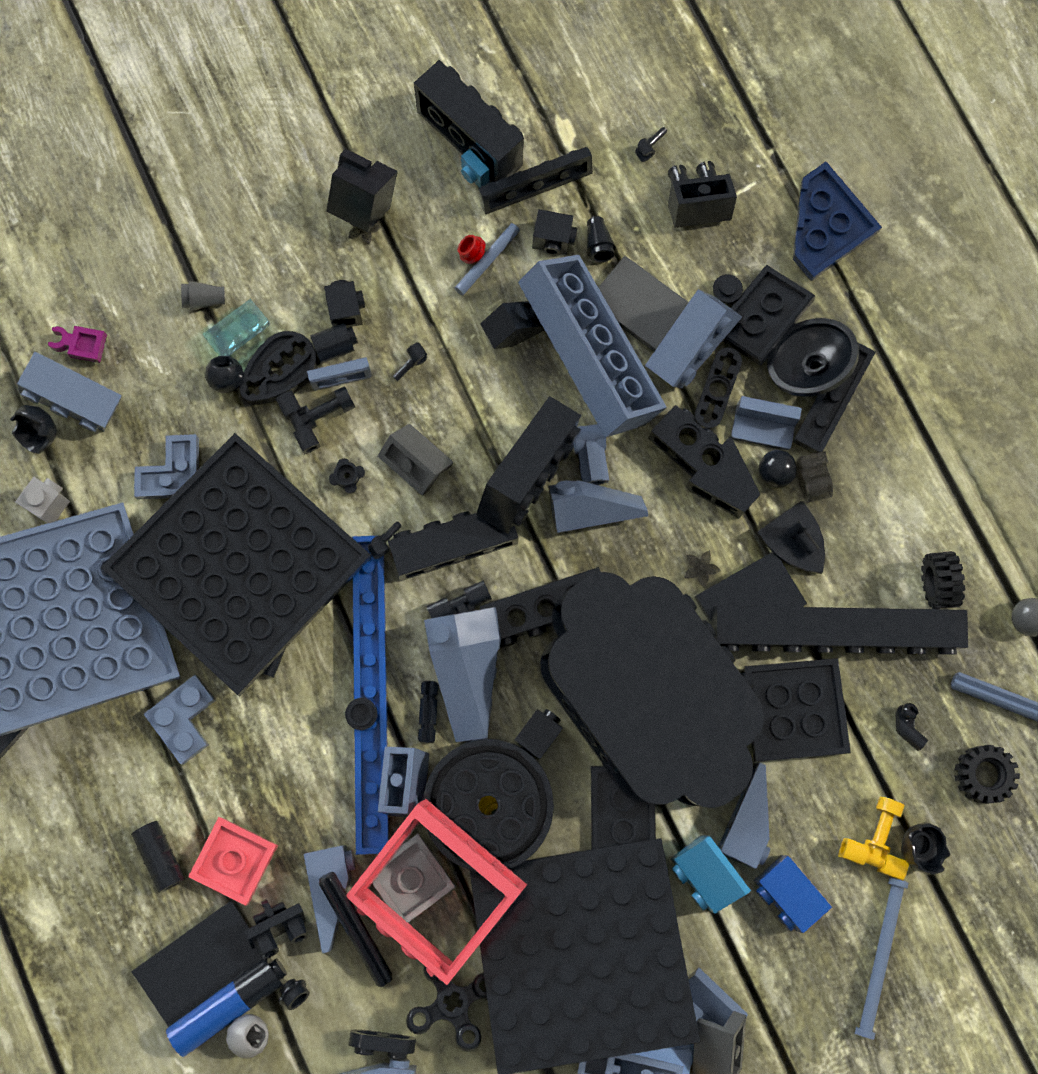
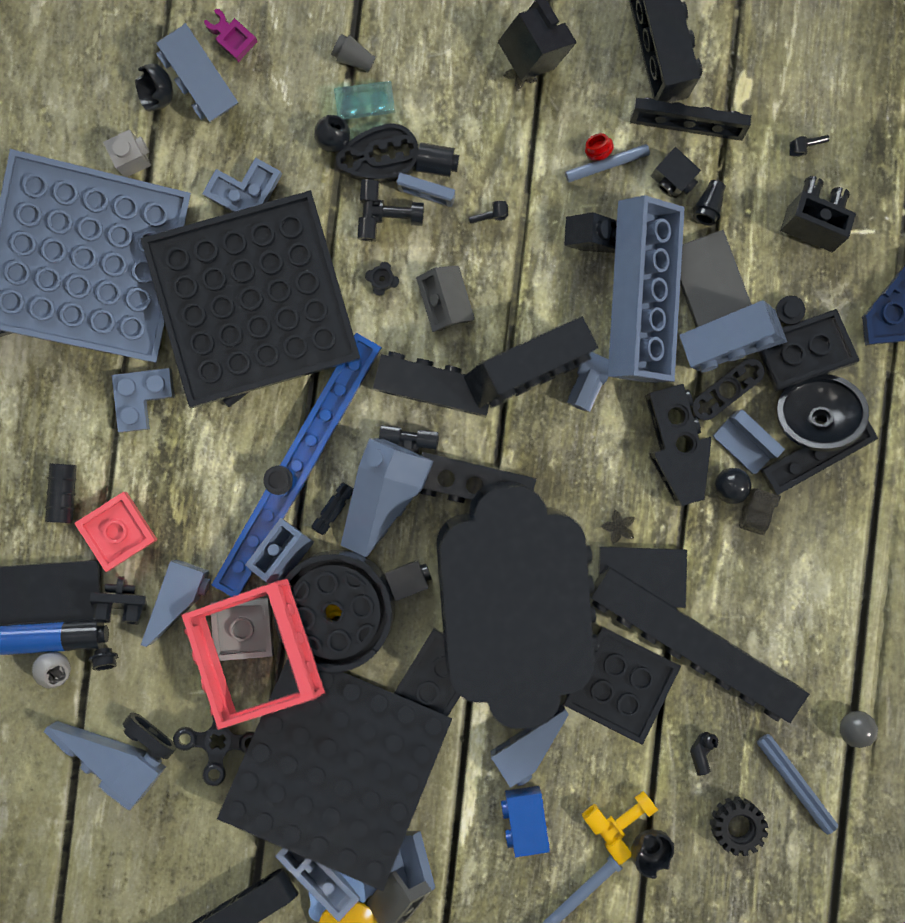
camera: 35 degrees right, 10 degrees up
black axle [319,872,392,987] -> none
black brick [324,280,365,328] -> none
black hand [368,521,402,560] -> none
dark azure plate [461,149,490,187] -> none
sand blue slope [548,480,648,533] -> none
dark azure slope [671,835,751,913] -> none
black shield [756,501,825,574] -> none
black tyre [921,551,965,609] -> none

